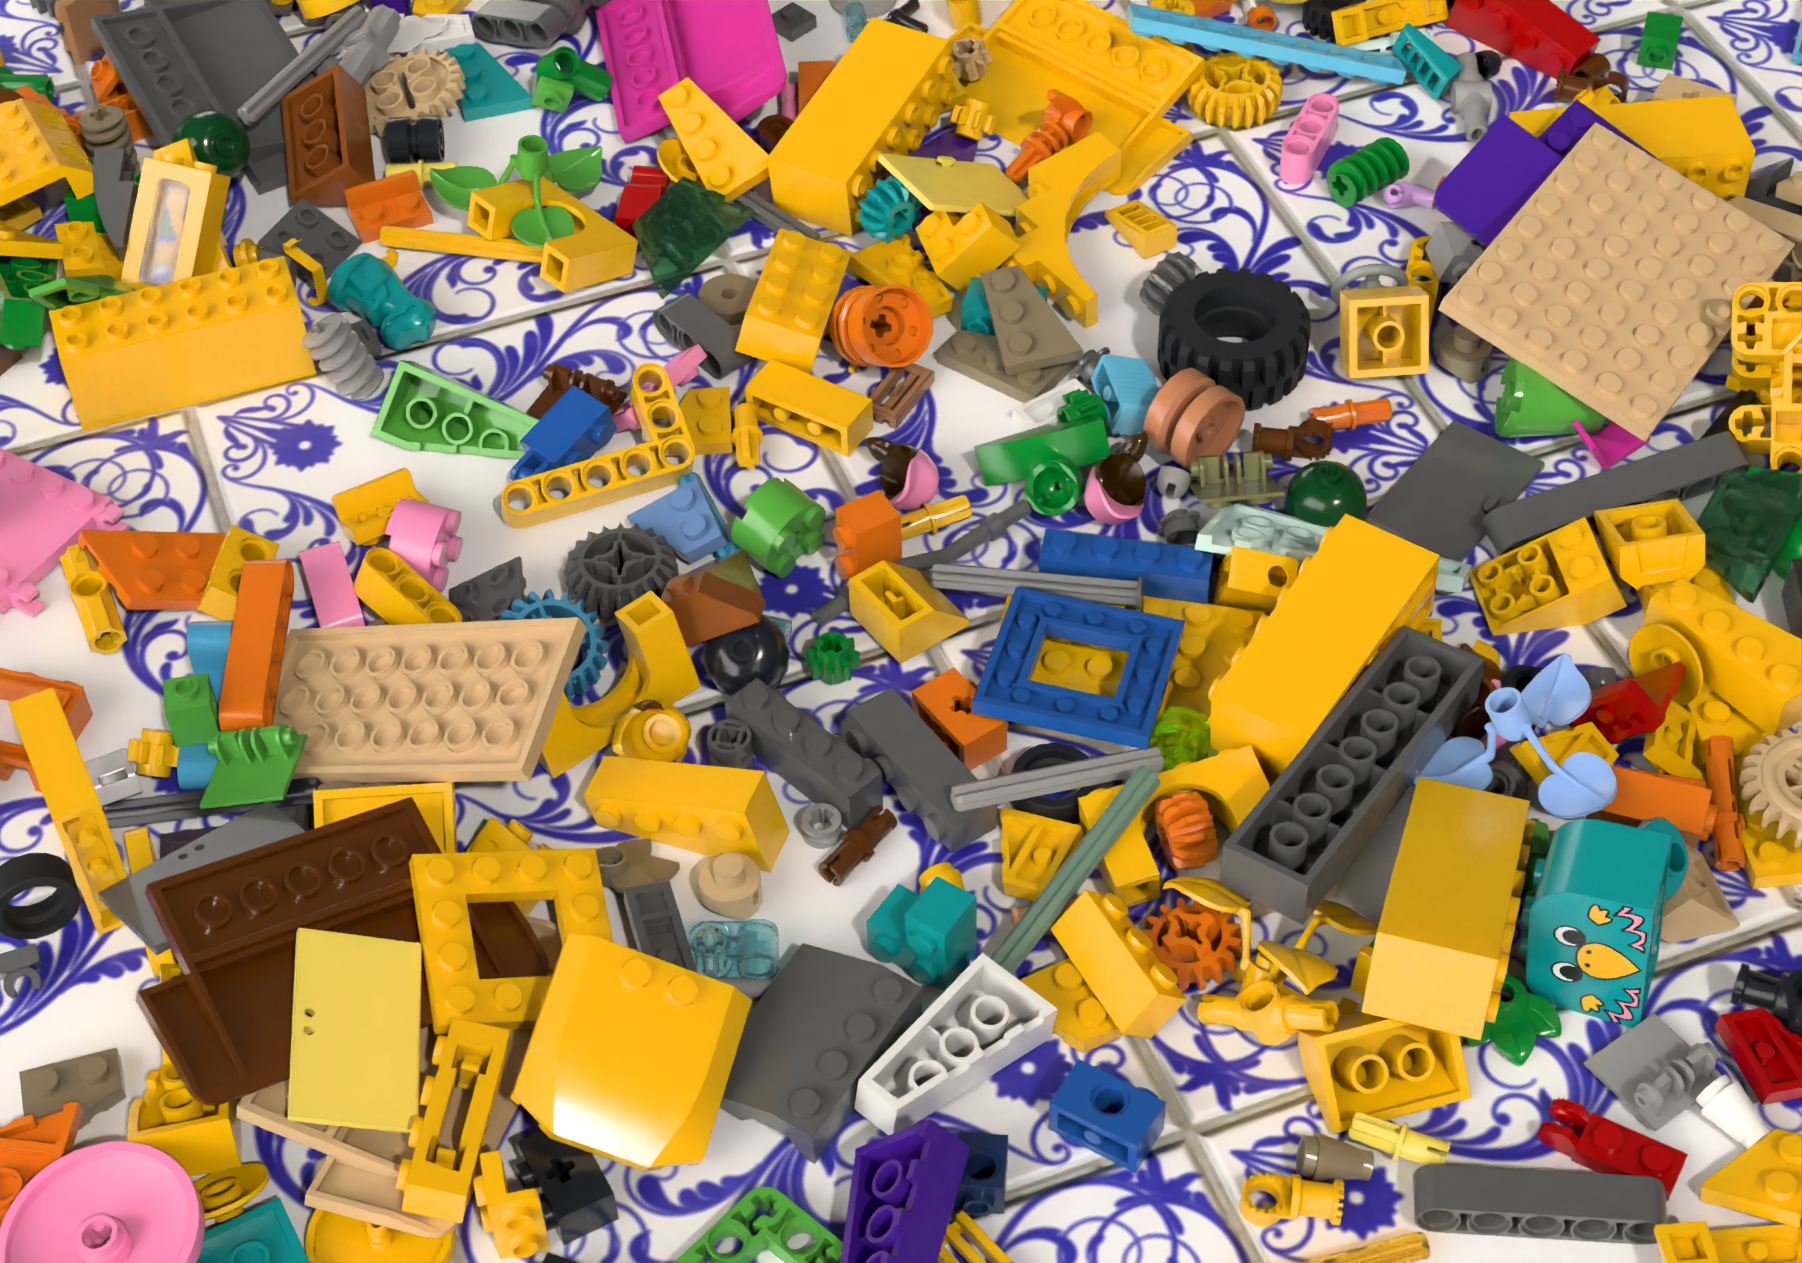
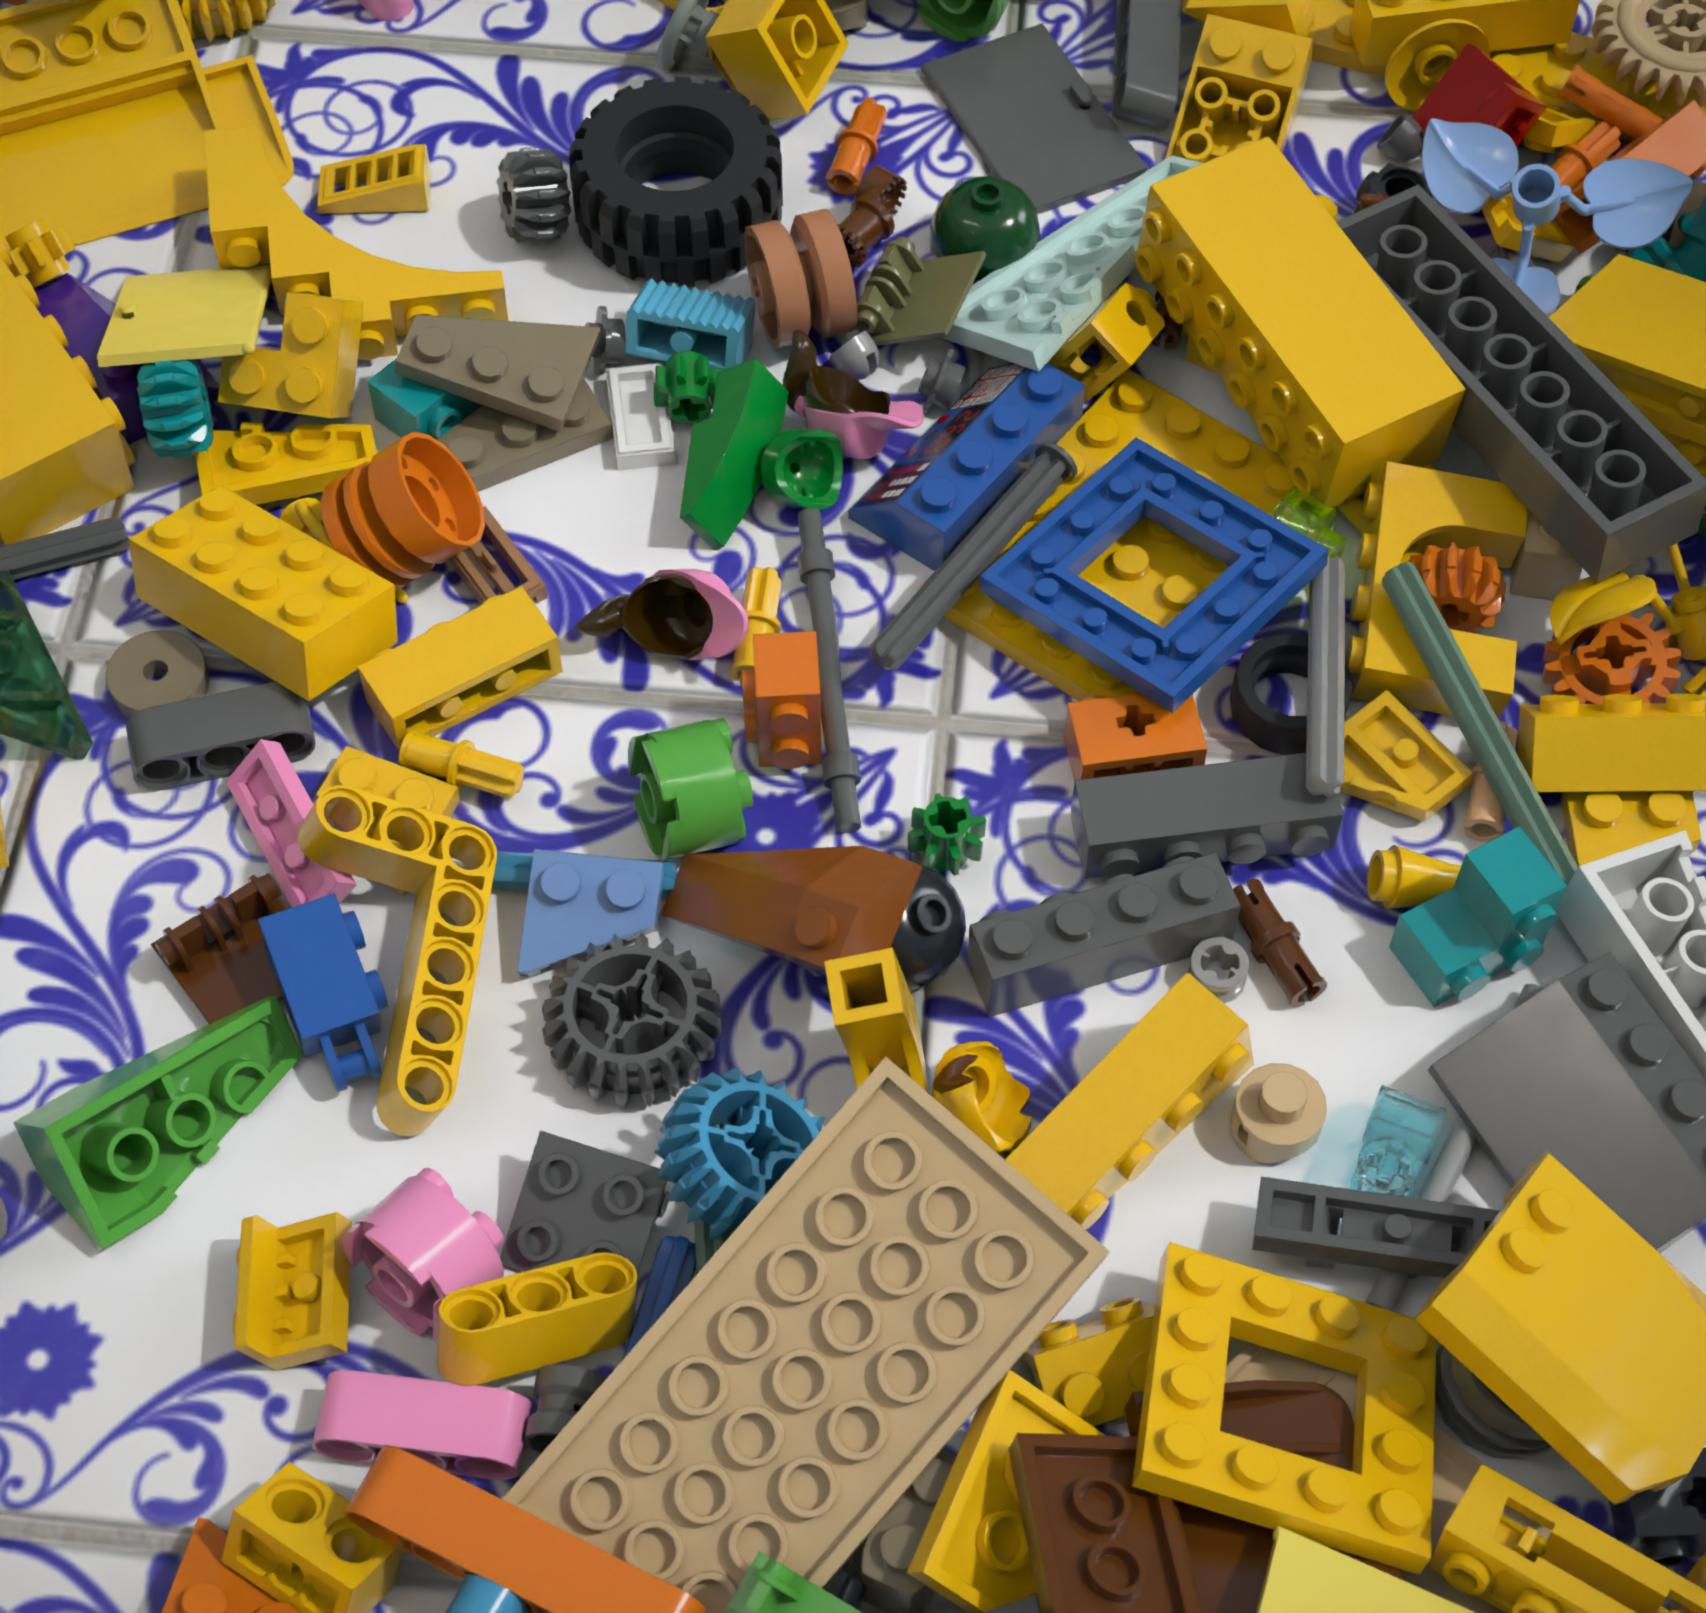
camera: 65 degrees left, 10 degrees up
dark tan plate [596,839,680,894] -> none
dark grey wheel [707,719,754,770] -> none
yellow slope [848,560,969,664] -> none
orange piece [1005,89,1093,184] -> none

